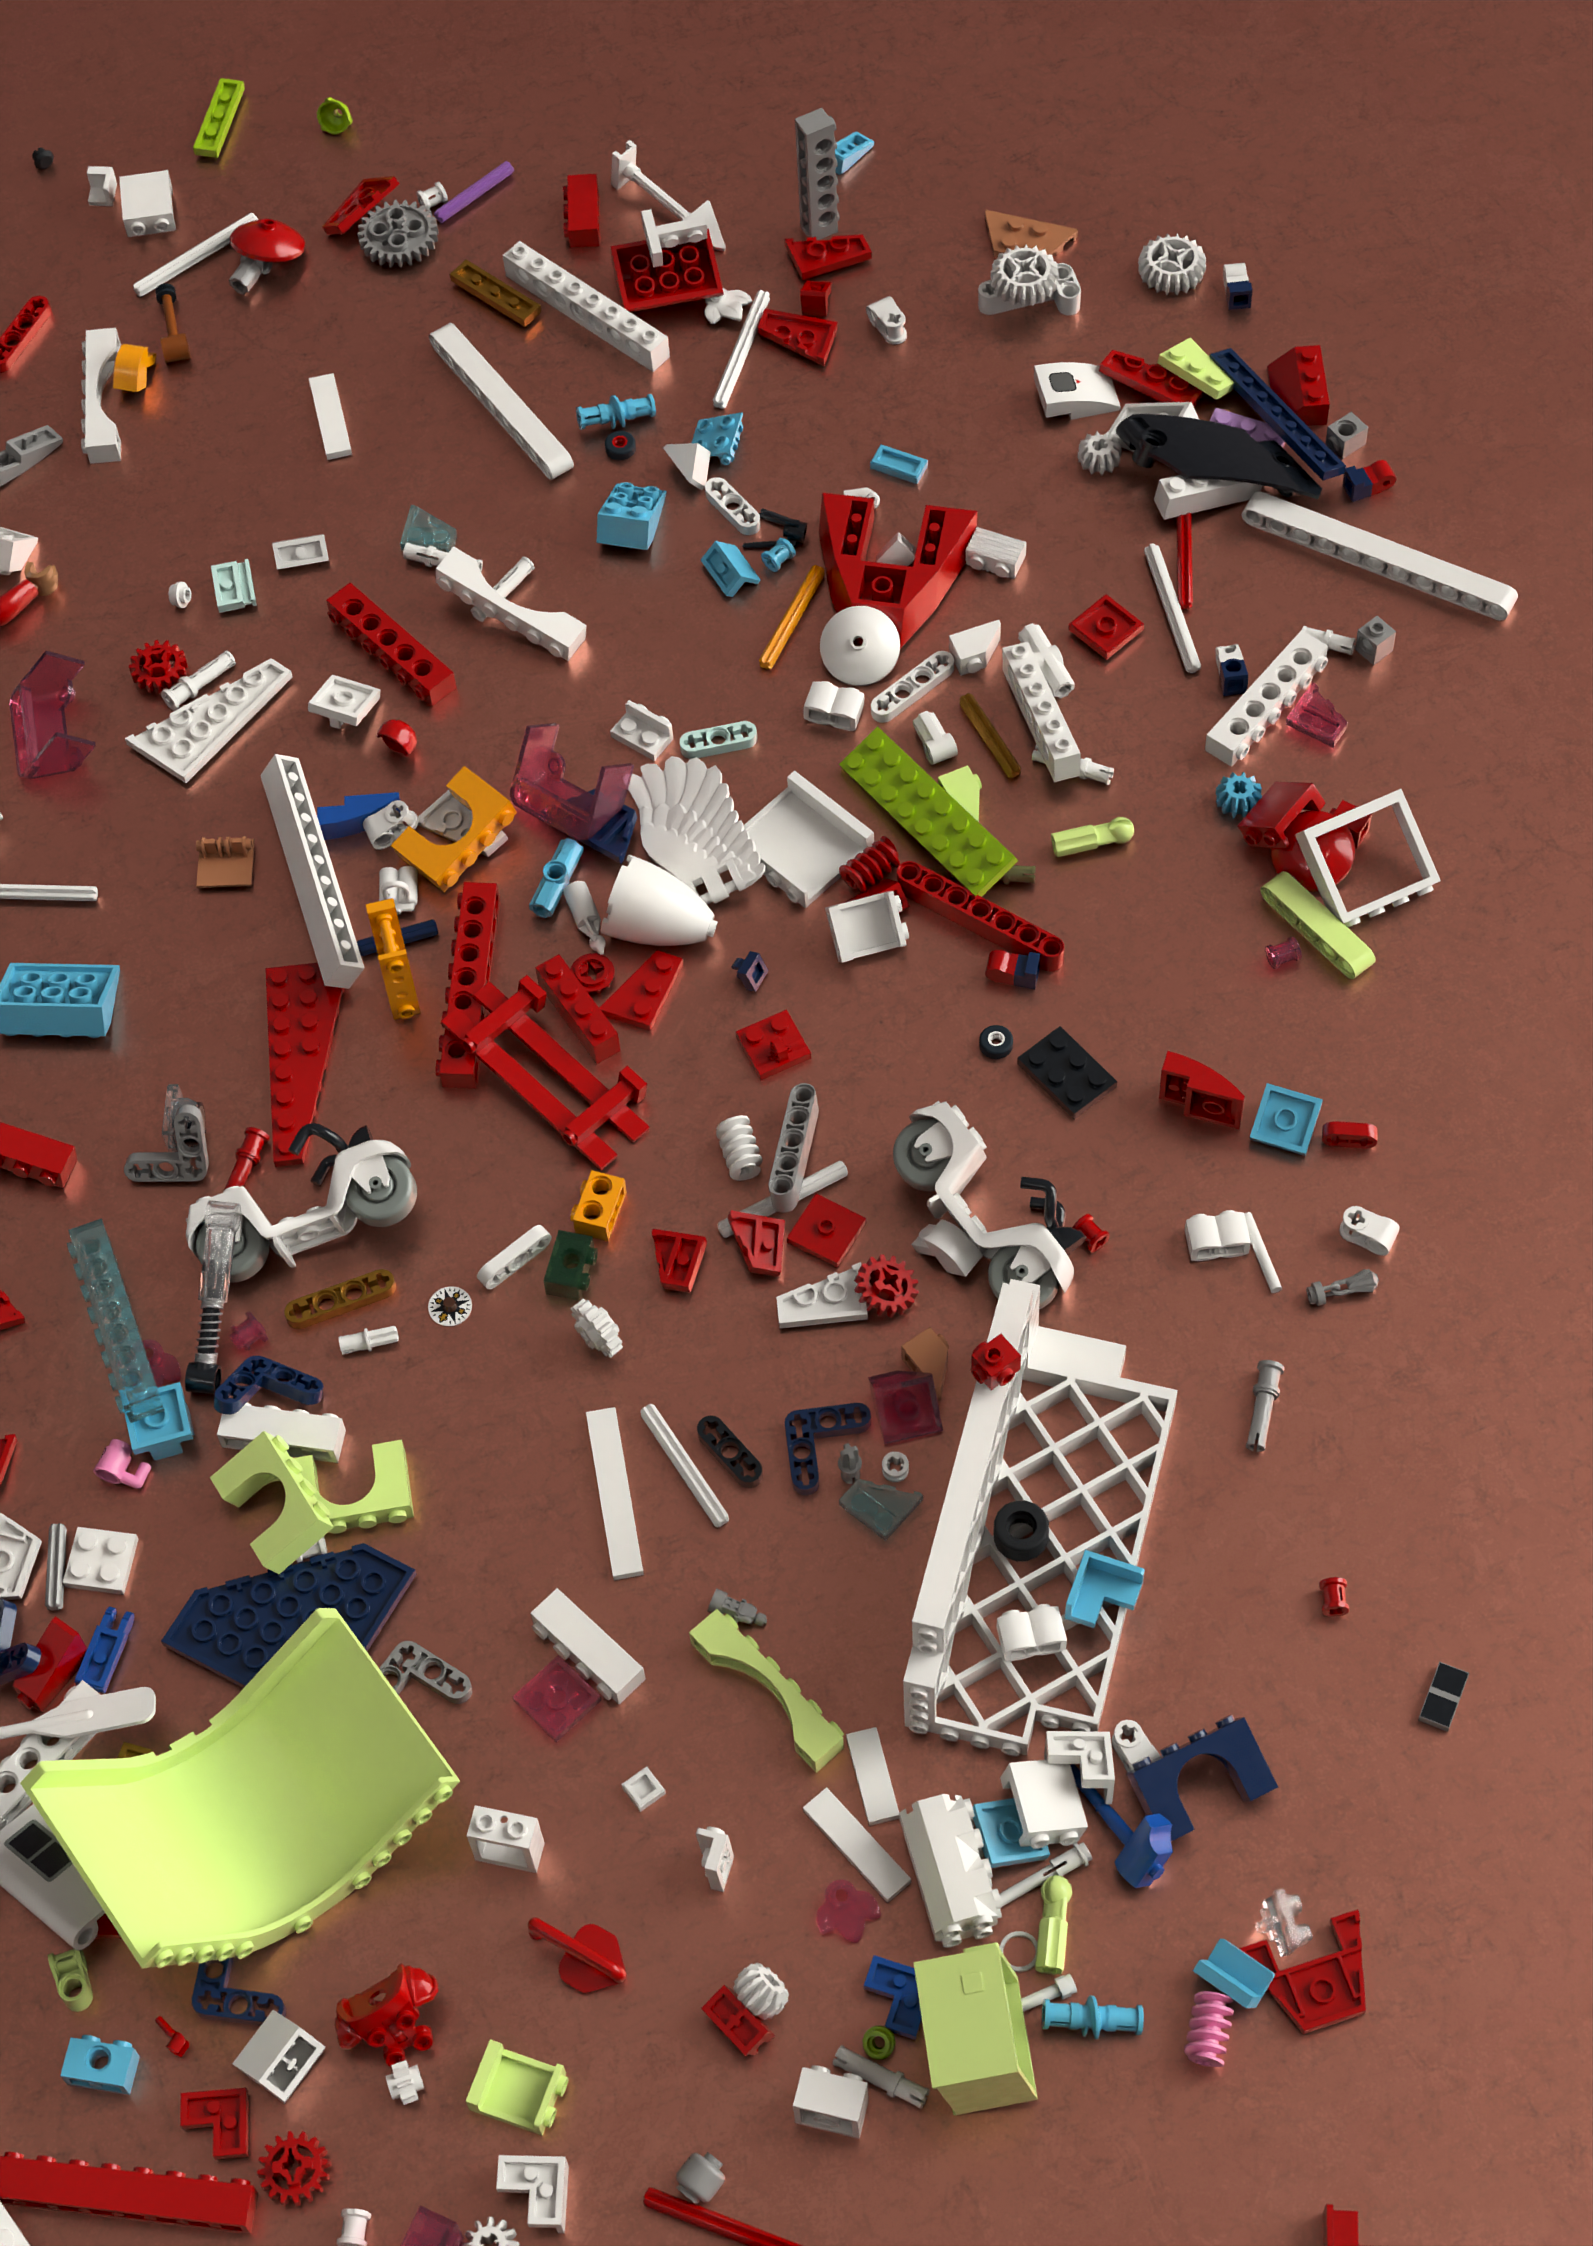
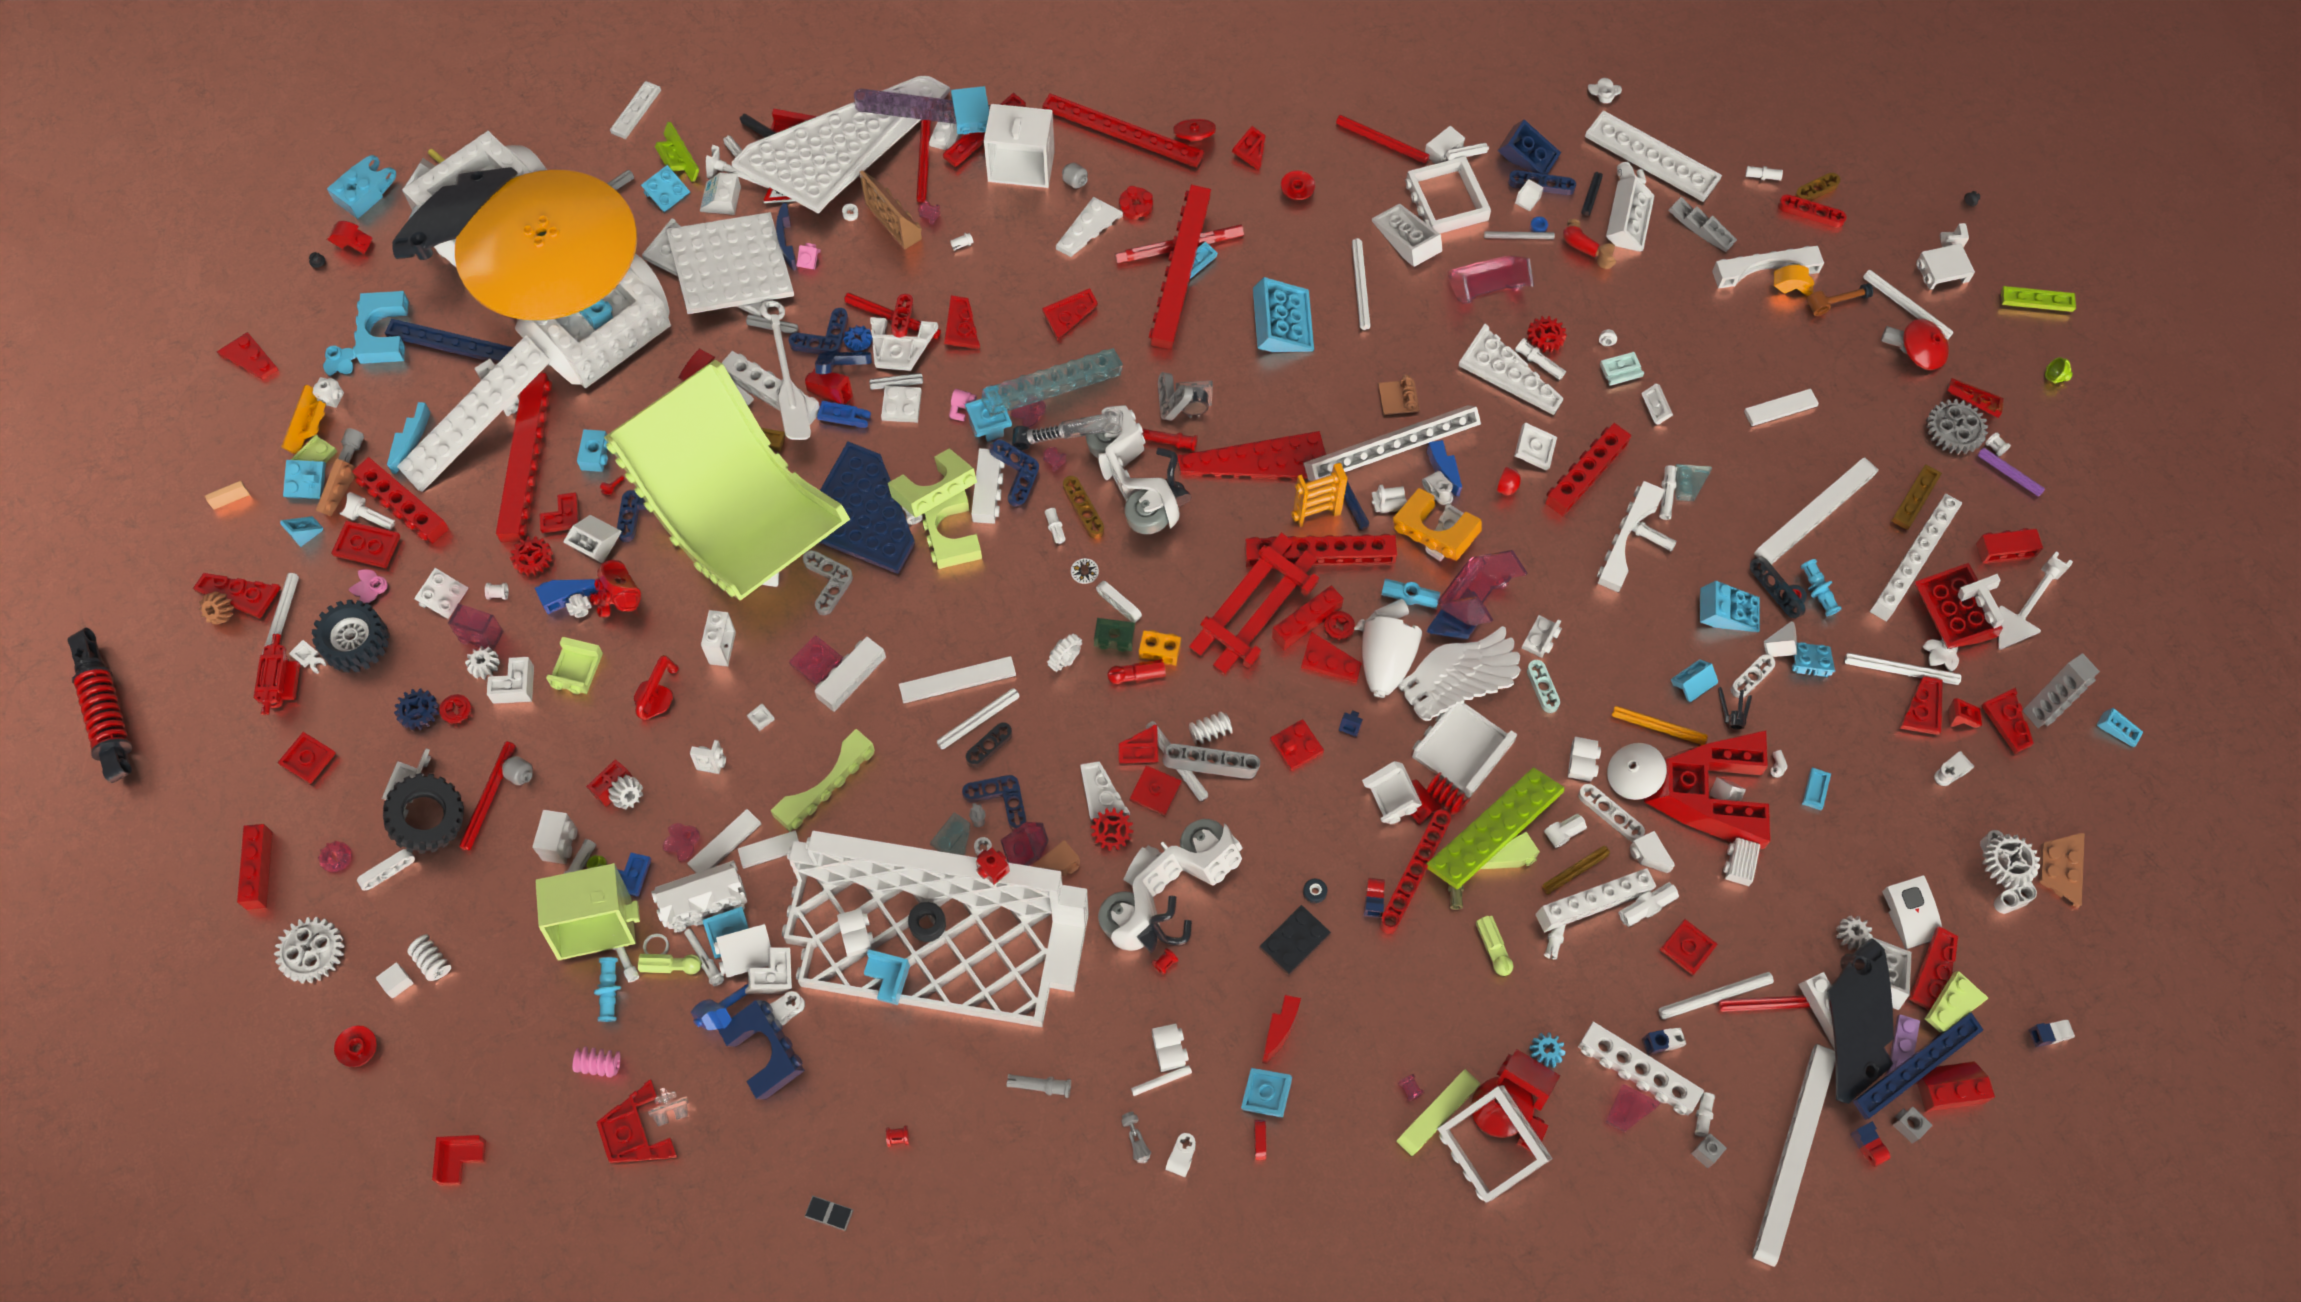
camera: 80 degrees right, 5 degrees up
red wing [652,1229,708,1293] -> none
light grey piece [707,1588,768,1626] -> none
medium azure bush [761,538,796,572] -> none
white gear [1138,233,1206,295] -> none
medium azure panel [1193,1938,1275,2009] -> none
none -> blue slope [535,579,599,614]
none -> red piece [1107,659,1166,684]
none -> black beam [1750,557,1806,618]

